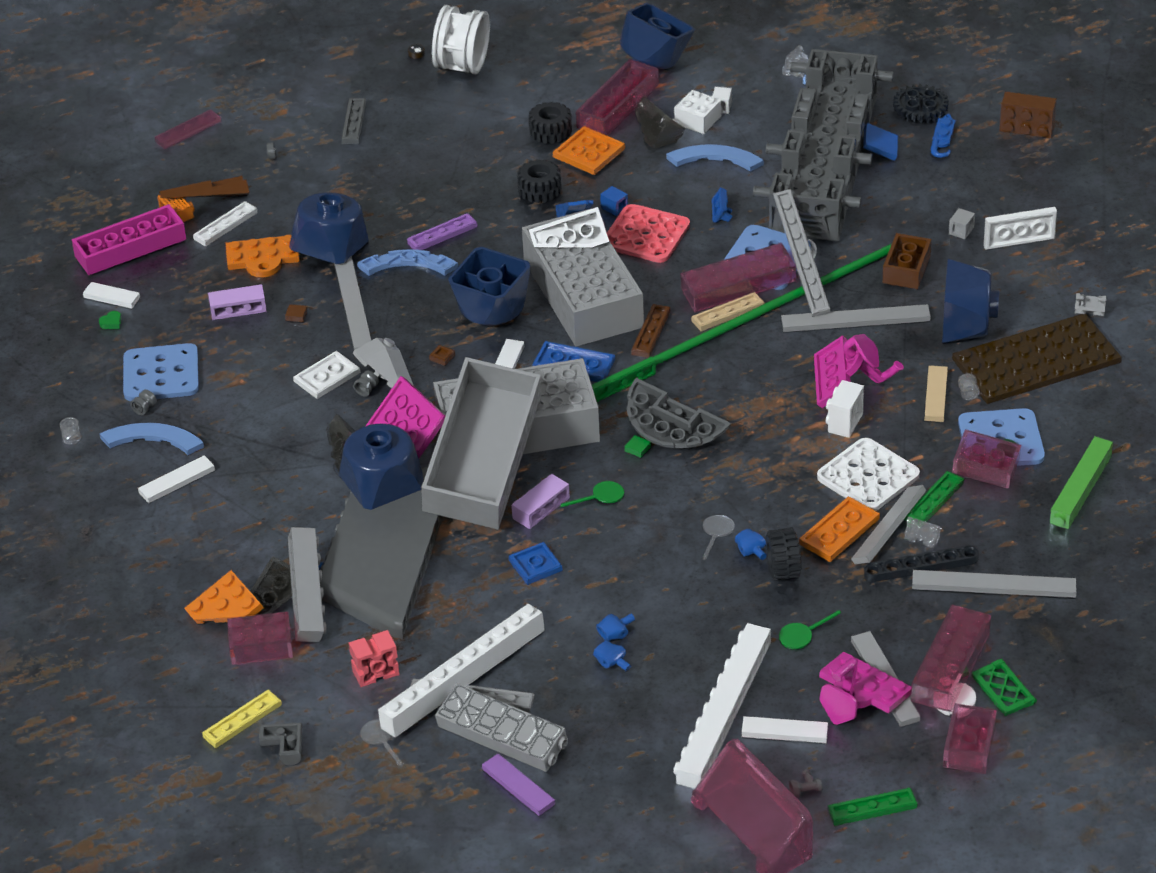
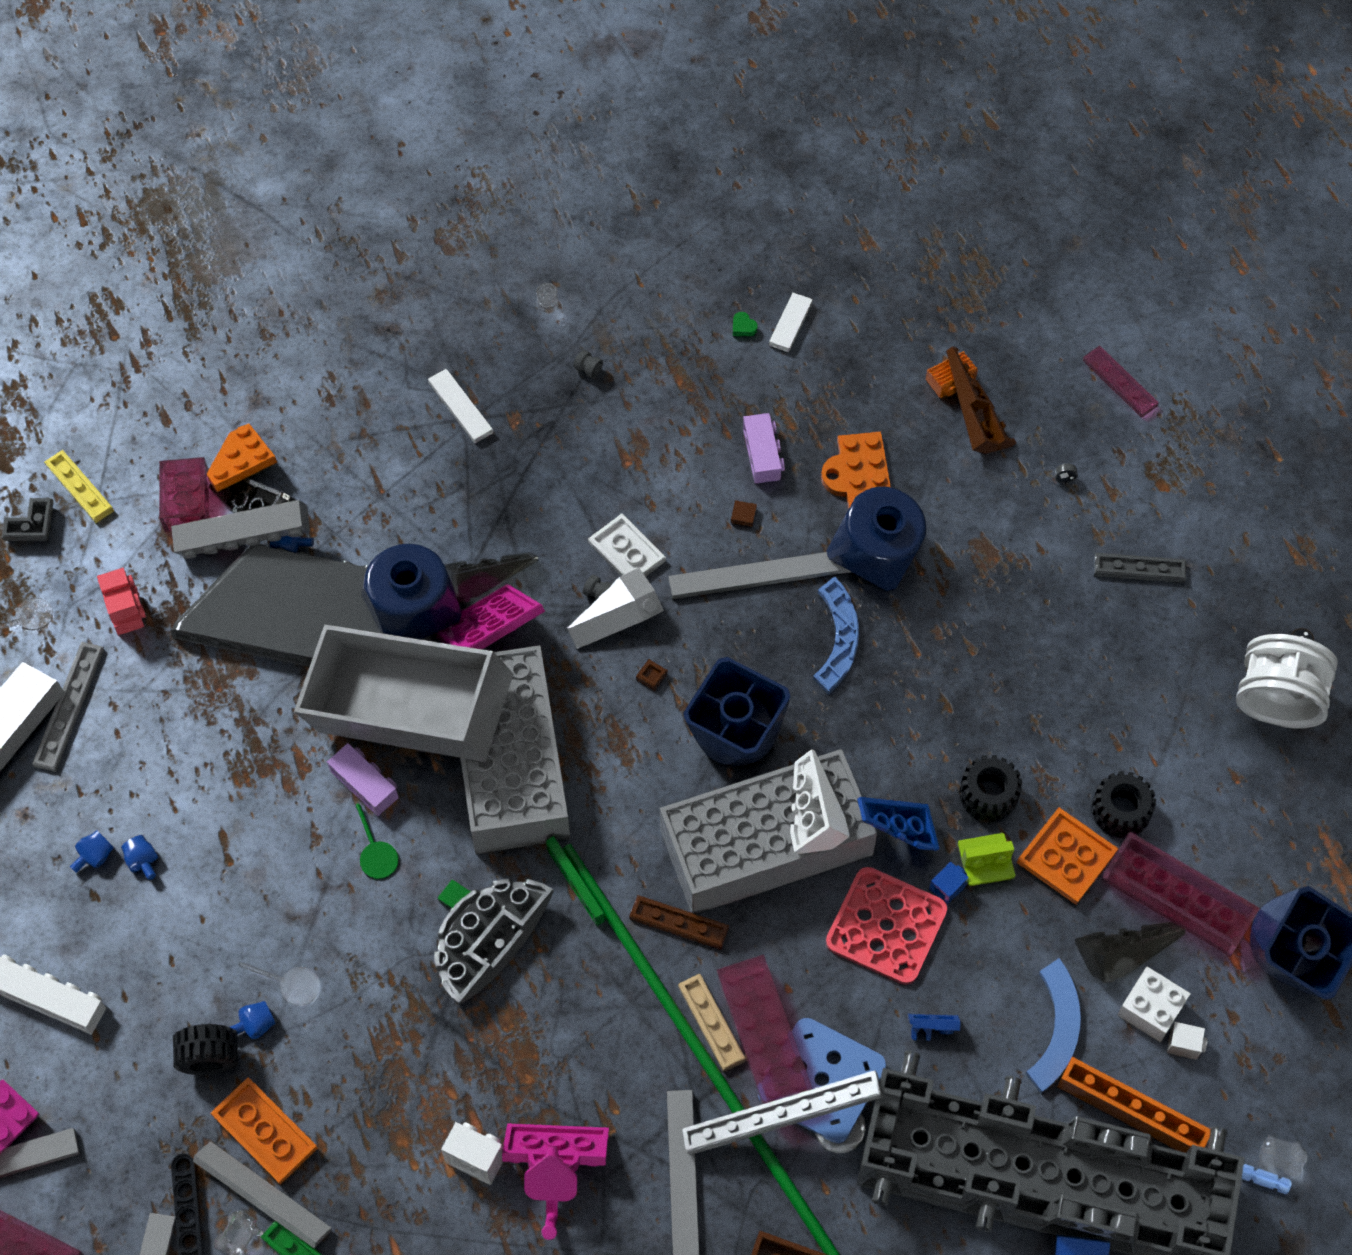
camera: 90 degrees right, 20 degrees up
dark pink brick [72,204,186,275] -> none
medium blue tile [100,423,204,455] -> none
medium blue piece [123,343,199,401] -> none
white tile [193,201,257,247] -> none
white brick [378,604,544,737] -> none
medium lavender tile [407,213,477,250] -> none
white tile [495,339,525,369] -> none
blue tile [509,542,563,585] -> none
blue tile [533,341,615,382] -> none
green piece [779,610,841,649] -> none
white piece [817,438,920,511] -> none
none -> lime bracket [958,833,1015,886]
none -> orange brick [1057,1057,1210,1153]

